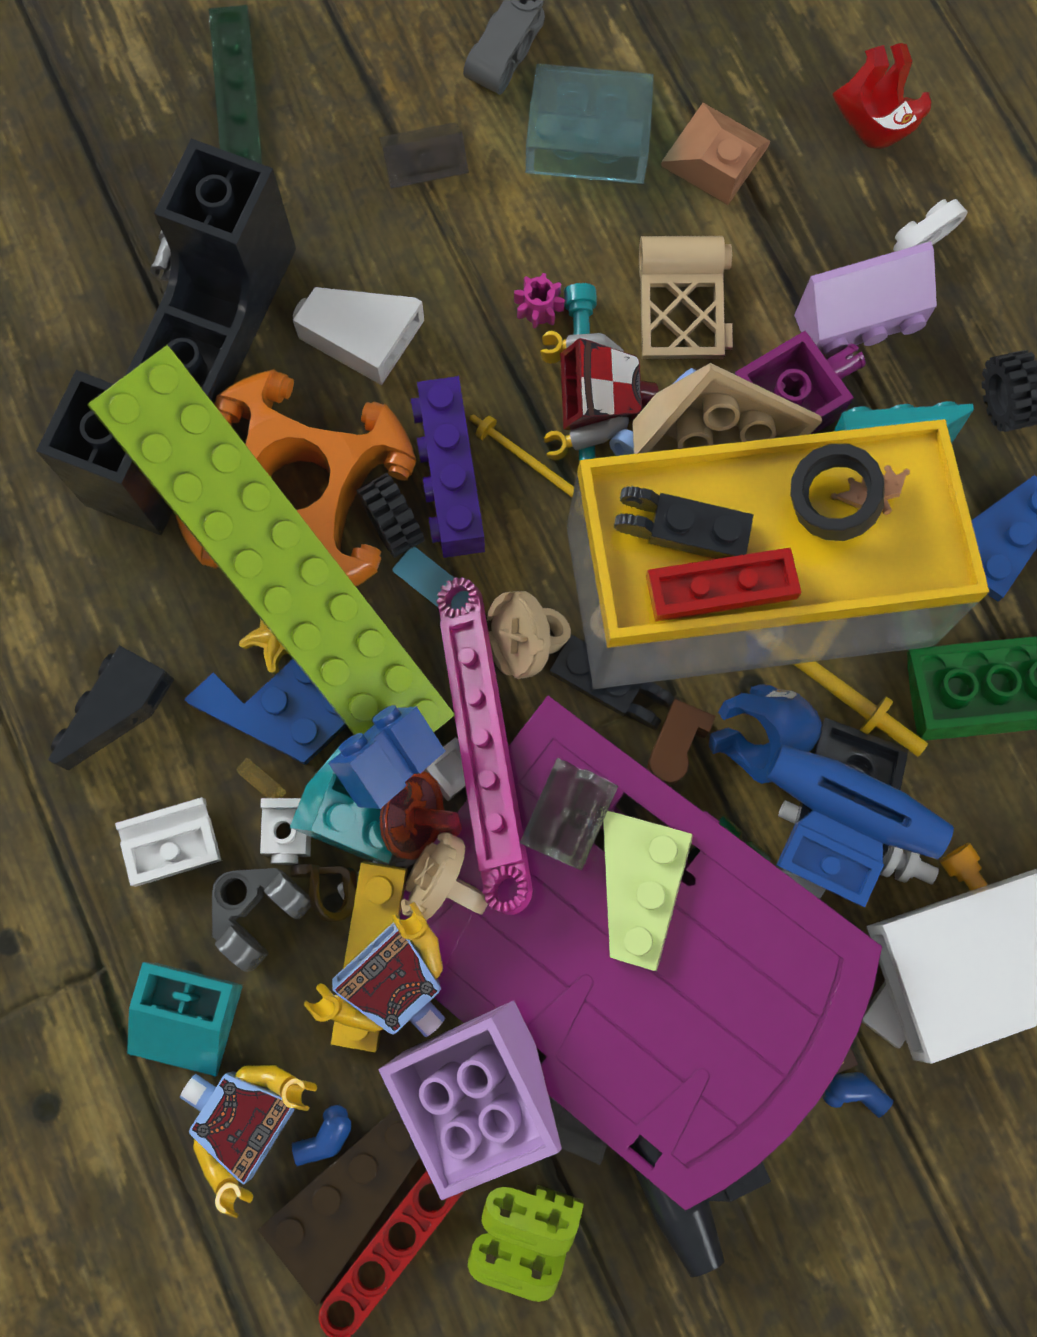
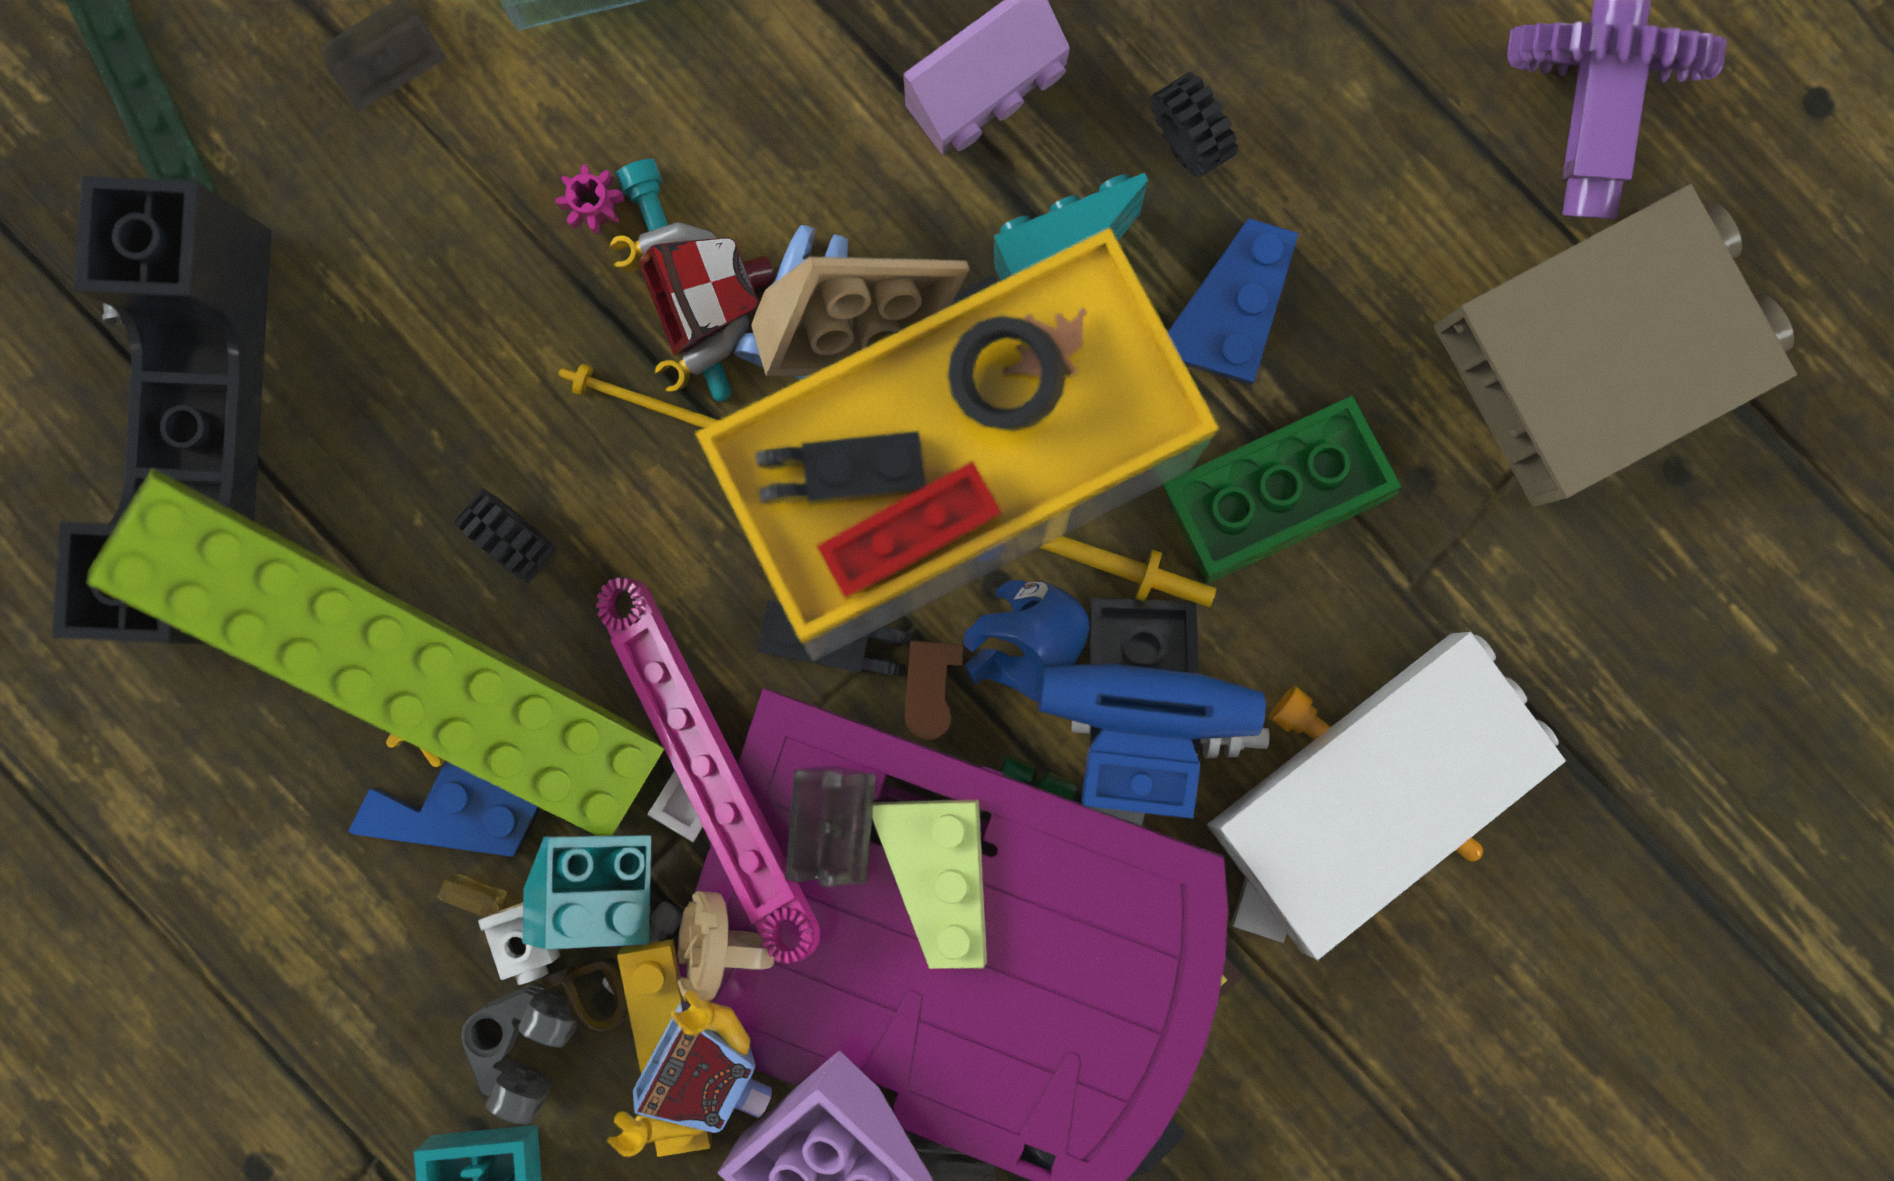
camera: 20 degrees left, 10 degrees up
black slope [48,645,174,771] -> none
white plate [115,797,222,887] -> none
orange piece [175,369,416,587] -> none
white slope [293,287,424,385] -> none
blue brick [328,705,445,809] -> none
clear red shield [379,771,462,860] -> none
medium azure sticker [392,547,470,610] -> none
dark purple brick [411,376,485,558] -> none
tan tile [487,591,571,679] -> none
tan piece [639,236,733,359] -> none
magenta brick [735,331,866,434] -> none
blue arm [822,1072,893,1118] -> none

